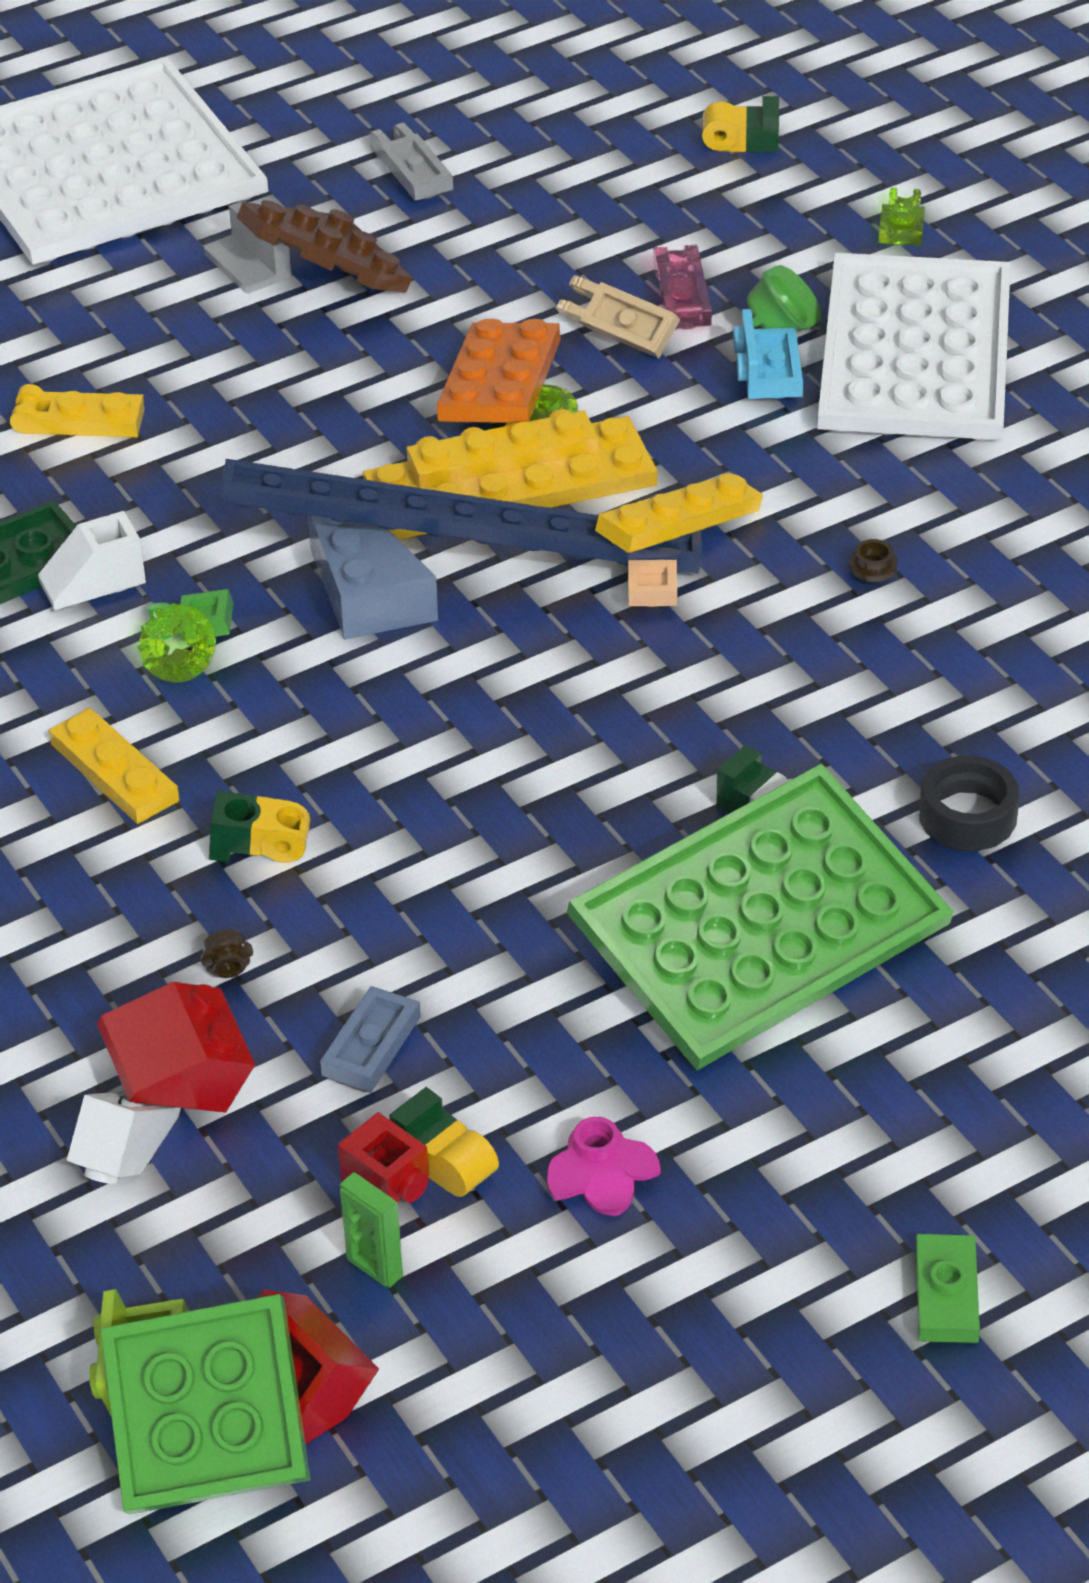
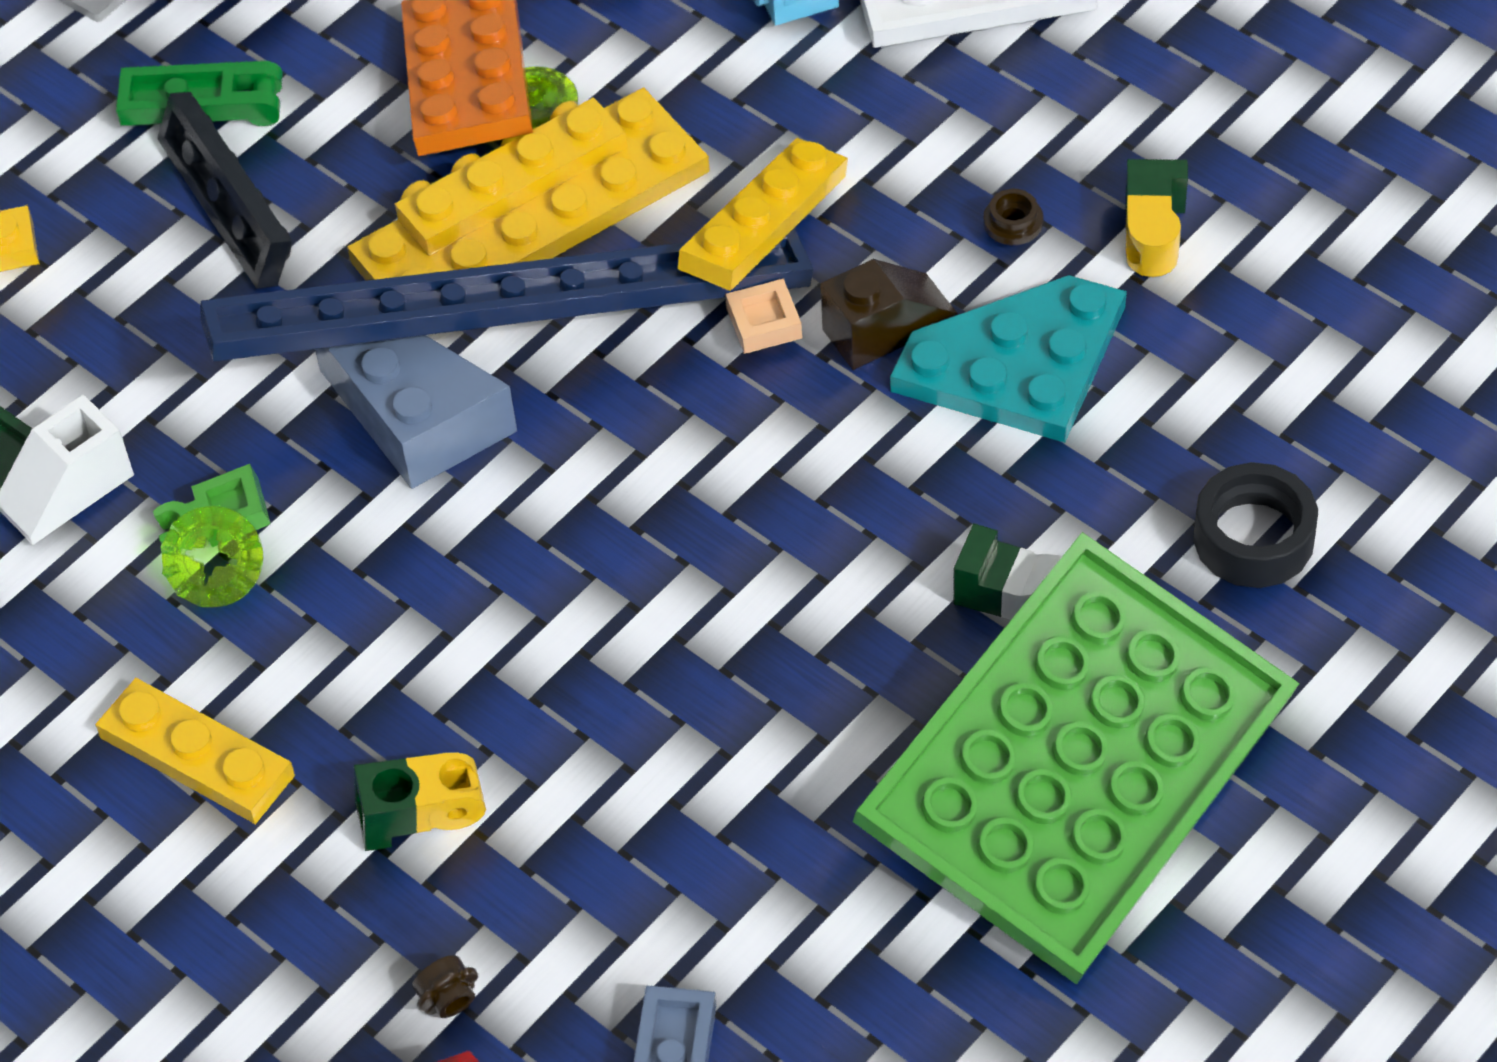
camera: 15 degrees left, 10 degrees up
none -> green plate [116,61,283,127]
none -> black plate [157,92,292,289]
none -> dark brown slope [820,259,958,370]
none -> teal plate [890,275,1127,443]
none -> yellow leg [1125,159,1188,277]

